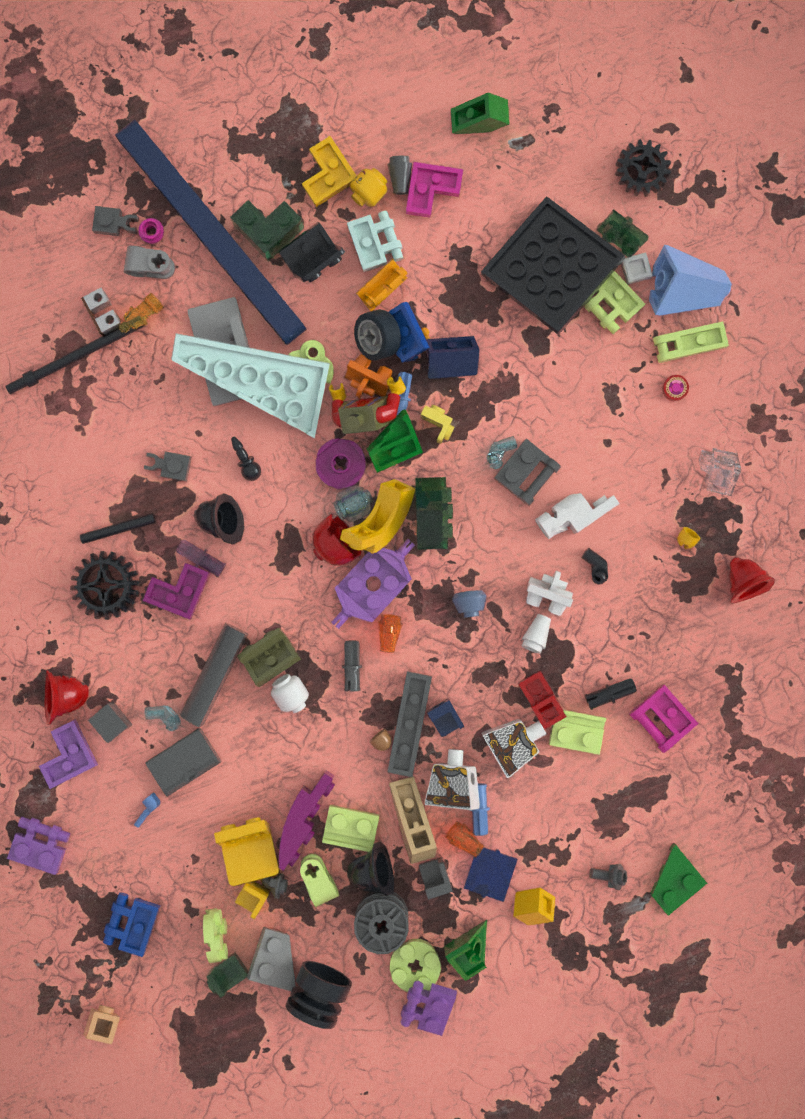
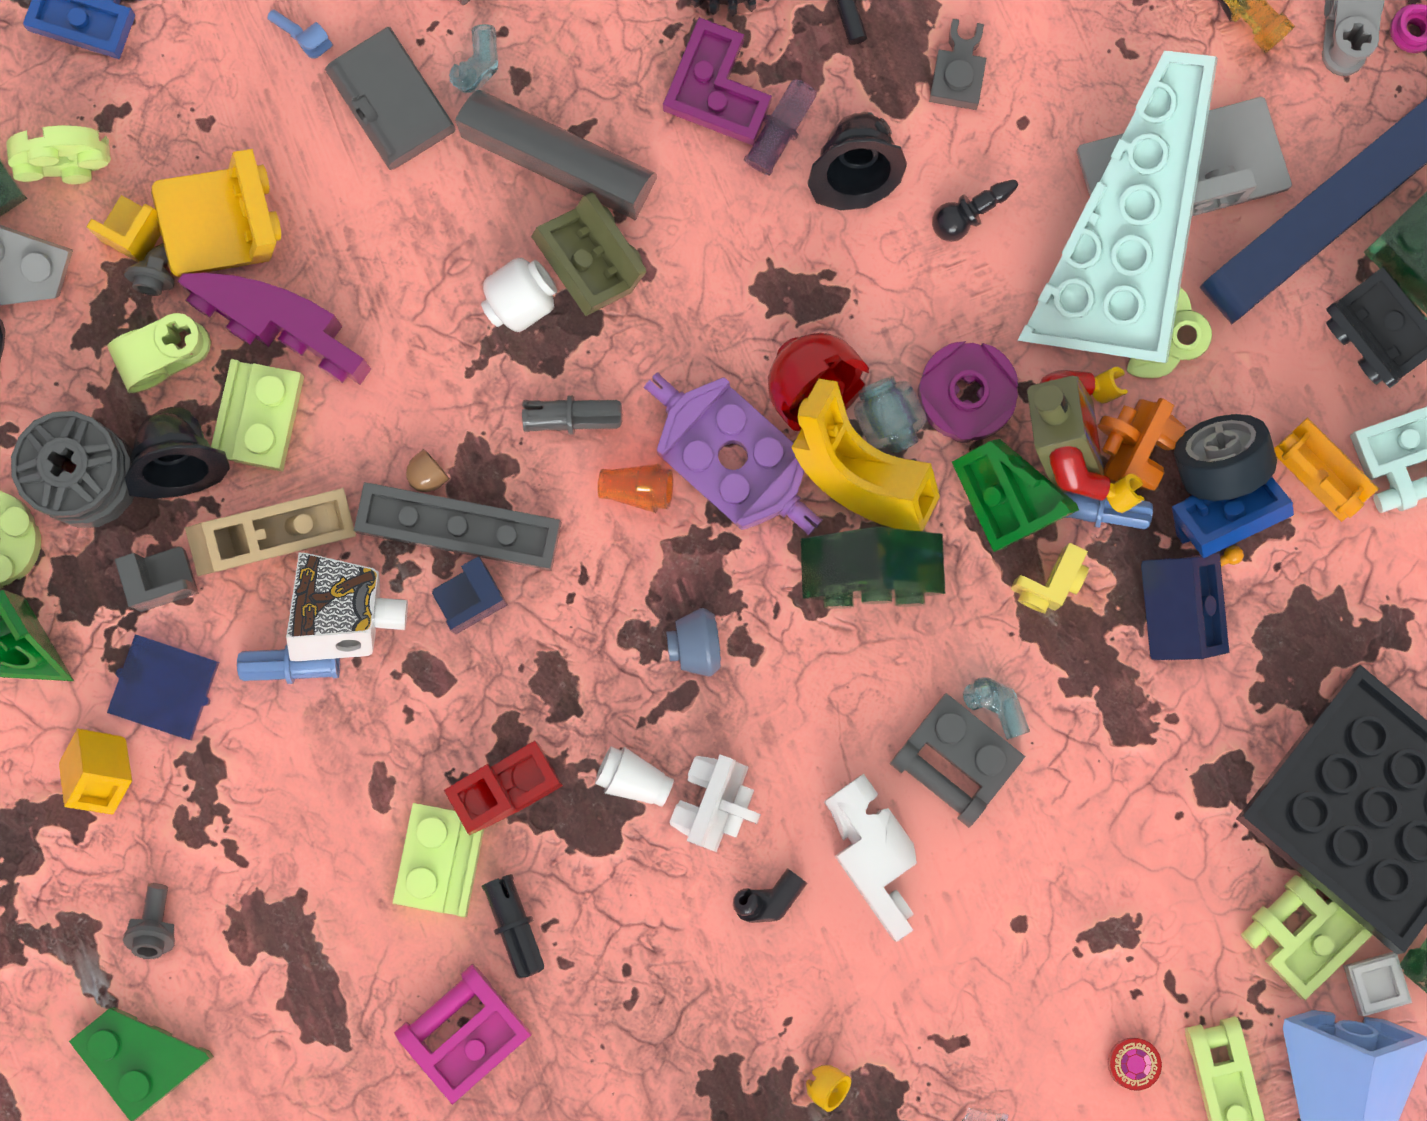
camera: 90 degrees right, 5 degrees down
clear orange cone [445,821,484,858] -> none
torso [481,719,546,778] -> none

